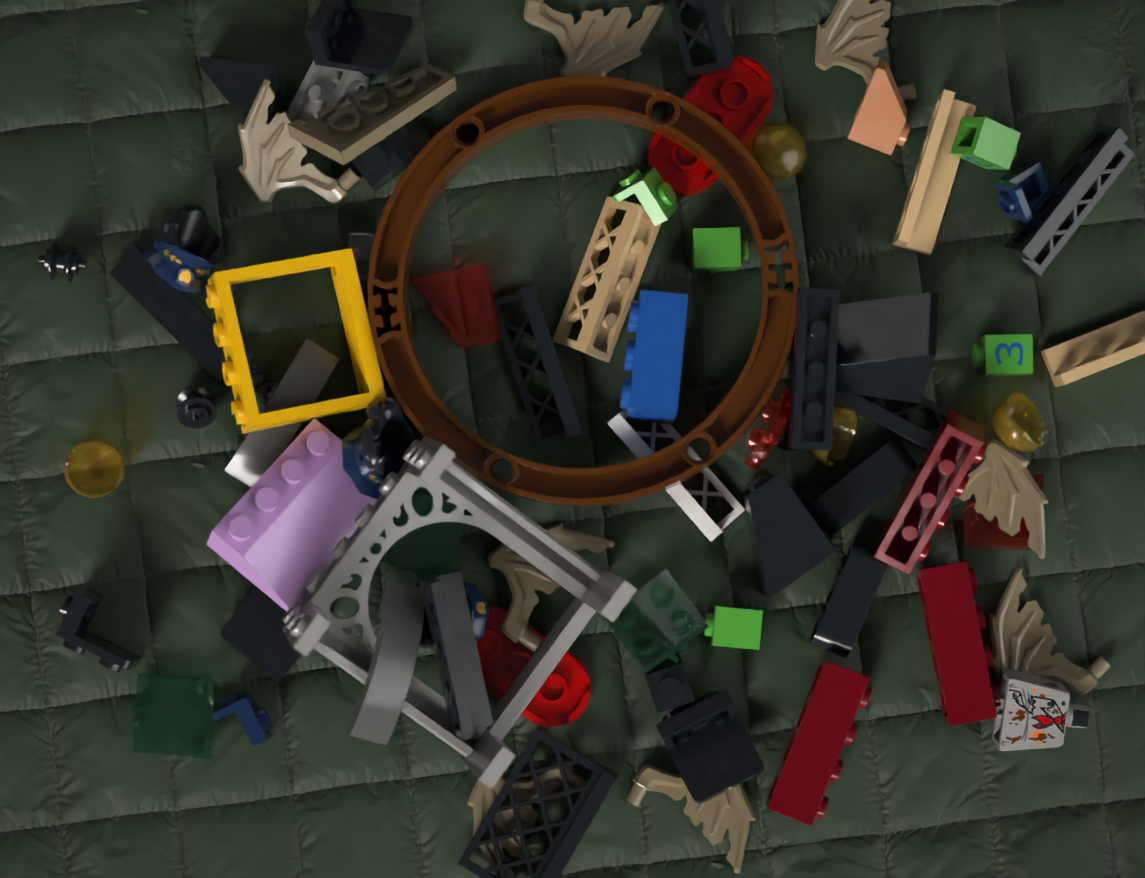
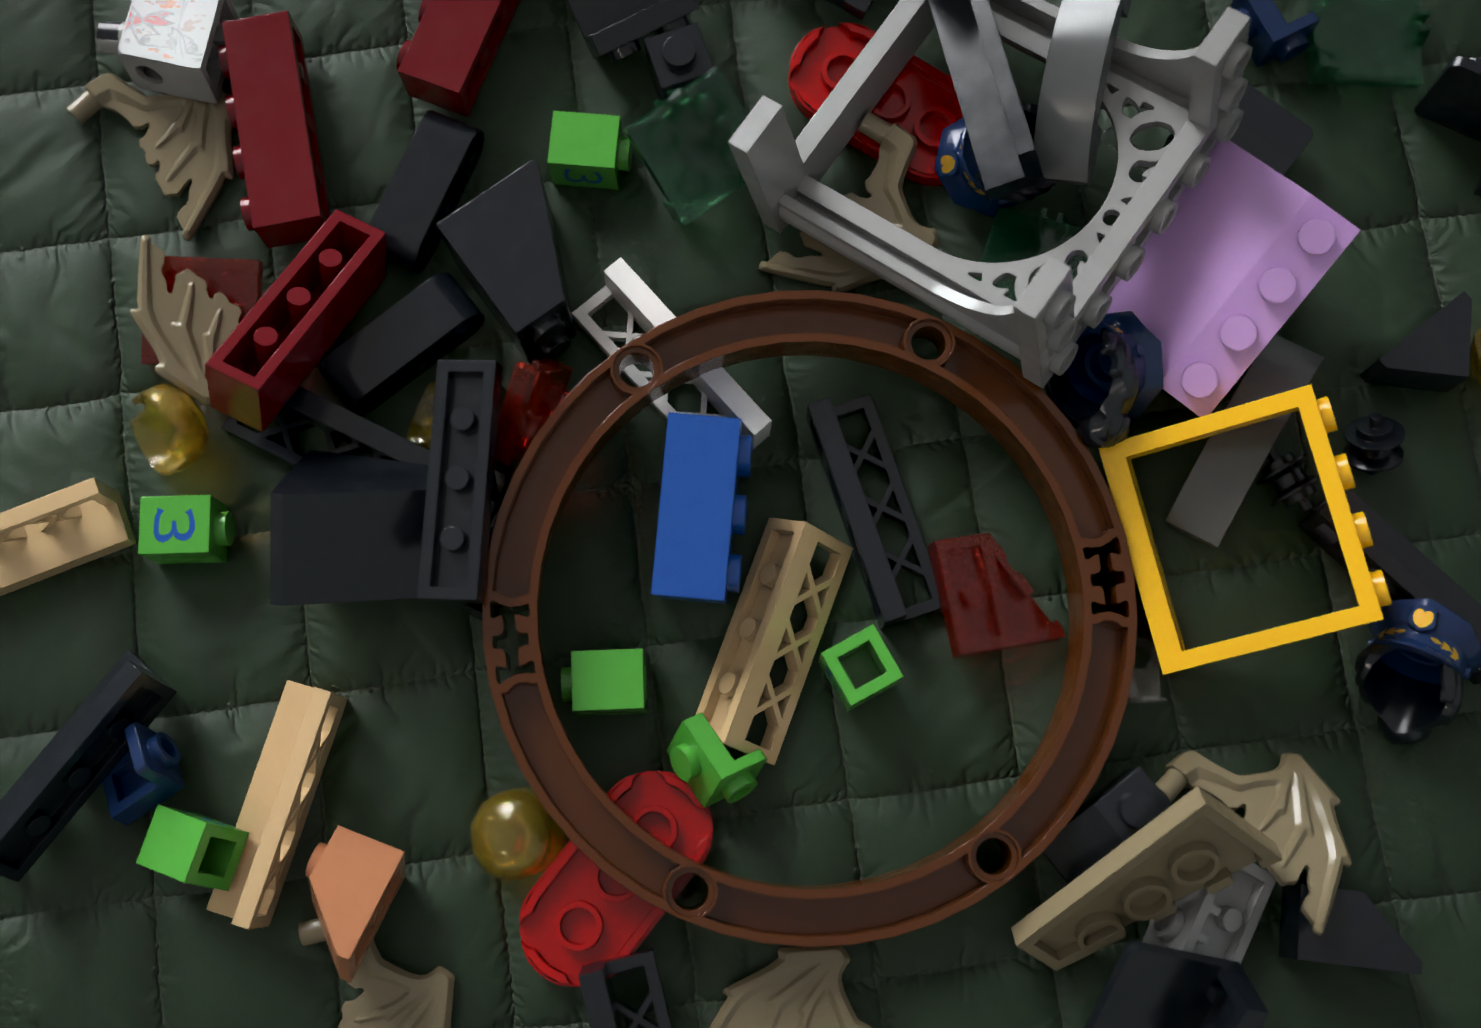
camera: 175 degrees left, 10 degrees down
none -> bright green brick [818,624,904,712]
none -> black slope [1359,291,1472,393]

